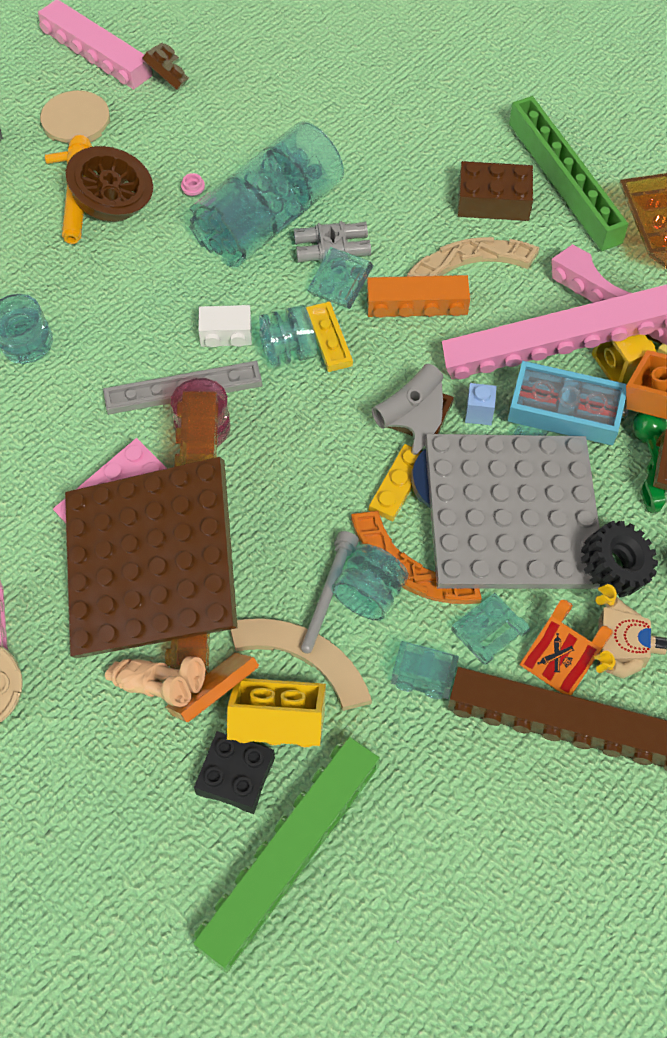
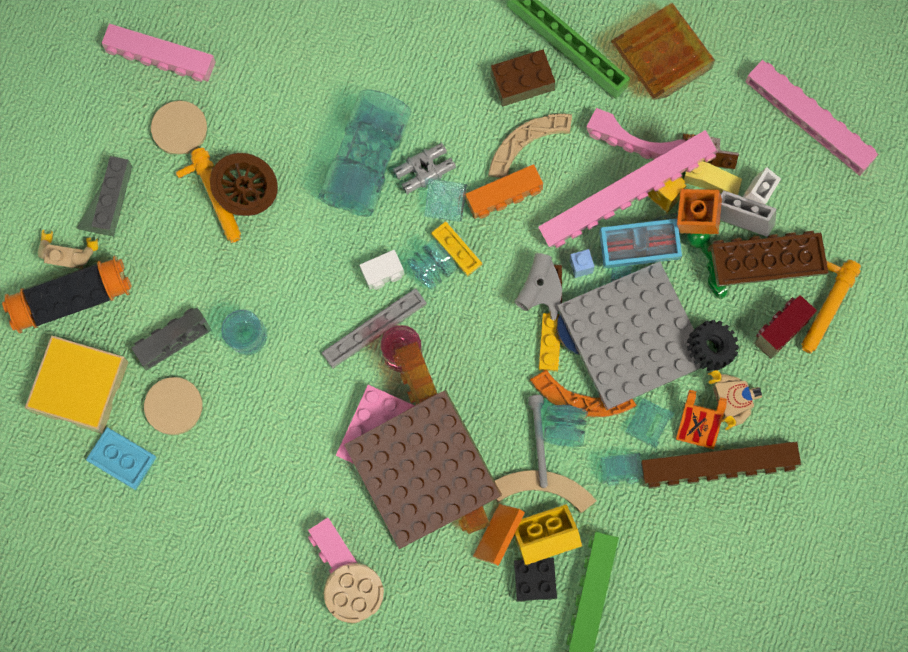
camera: 20 degrees left, 15 degrees up
light nougat piece [105,656,205,707] -> none
reddish brown plate [142,43,189,90] -> none
bright pink plate [181,173,205,196] -> none

